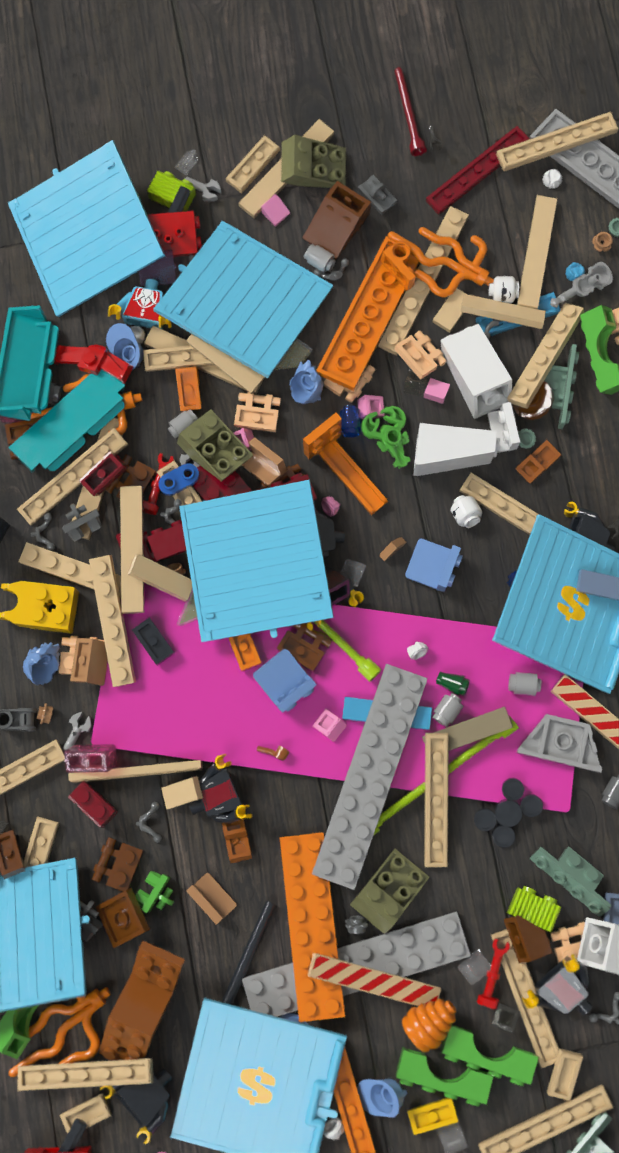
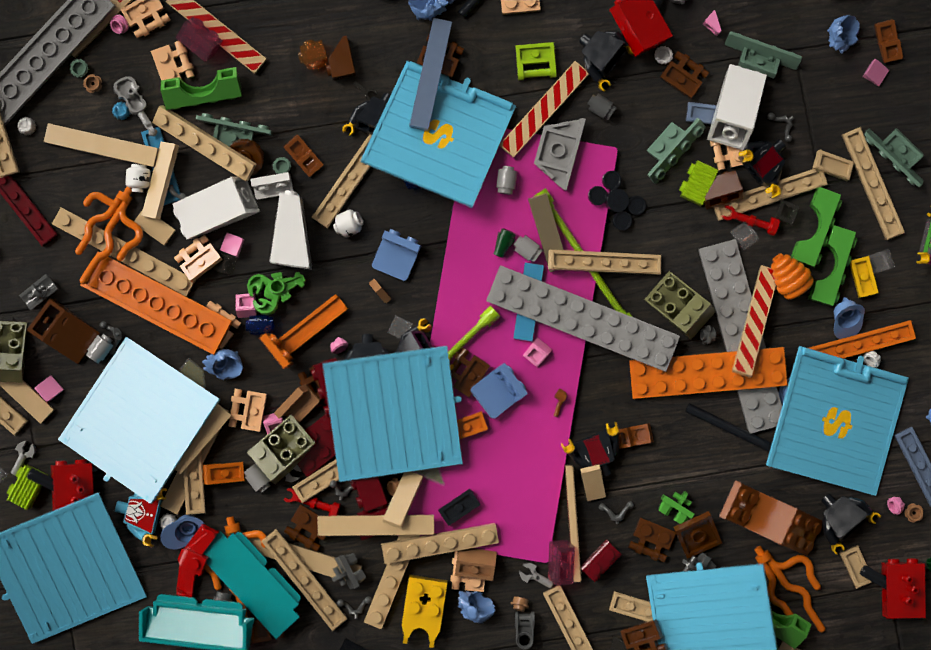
camera: 90 degrees left, 10 degrees up
tan tile [18,1058,153,1091] -> none
dark red brick [79,451,129,497] -> none
clear purple piece [138,250,176,286] -> none
blue plate [159,463,199,496] -> none
medium nougat panel [186,873,237,925] -> none
orange plate [381,242,416,291] -> none
white piece [407,641,429,660] -> none

